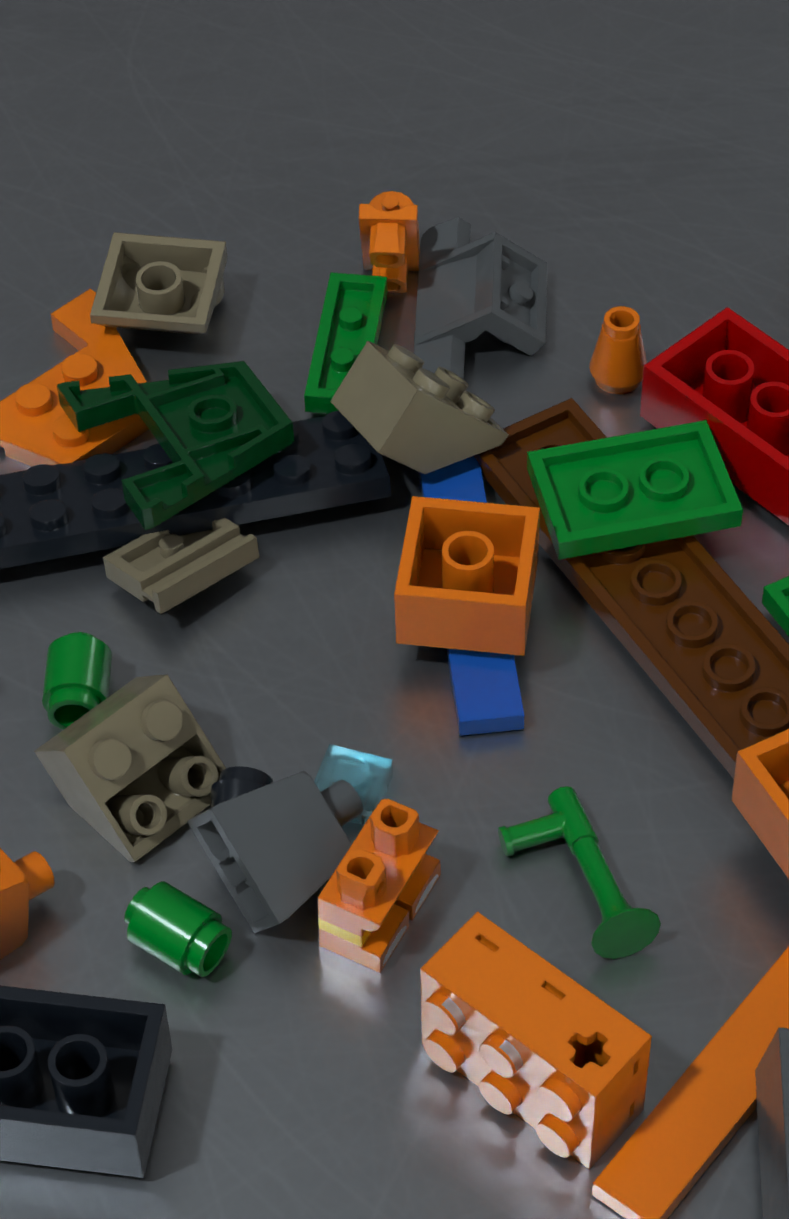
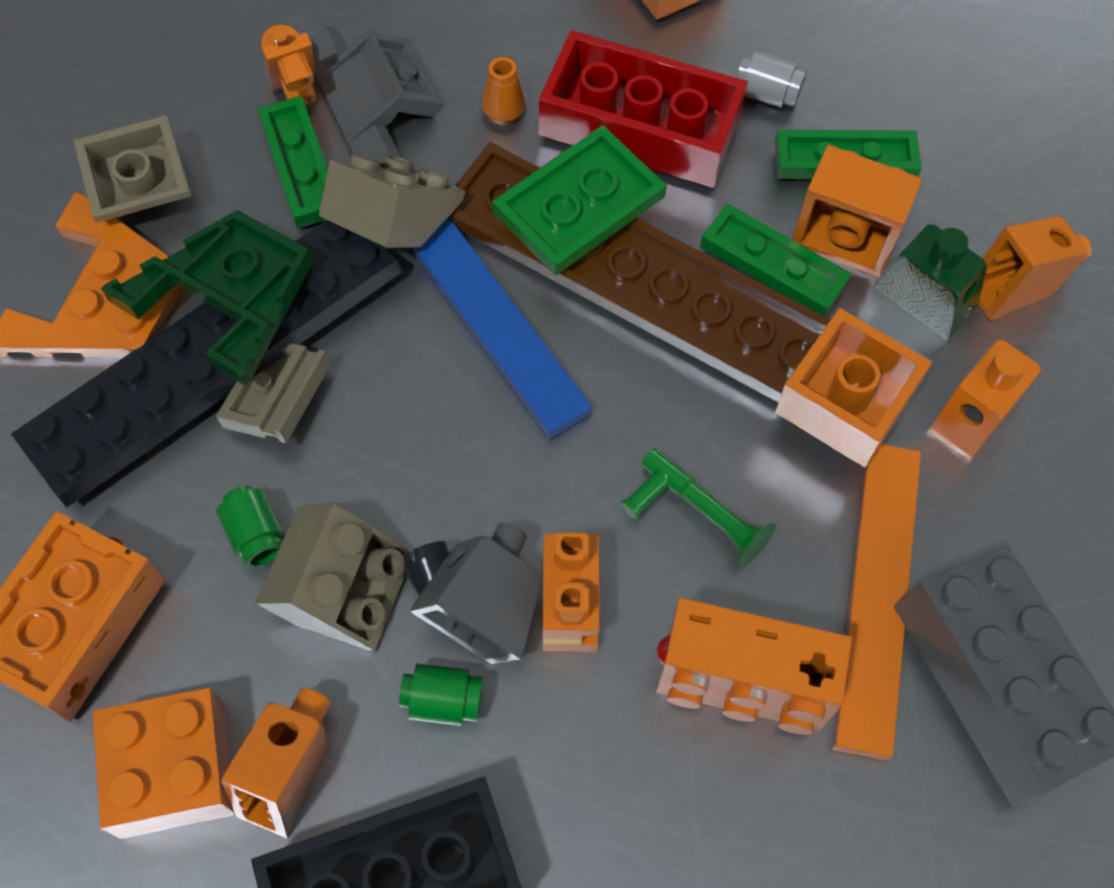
camera: 30 degrees left, 15 degrees up
clear light blue plate [314,744,393,825] -> none
orange brick [394,496,540,656] -> none

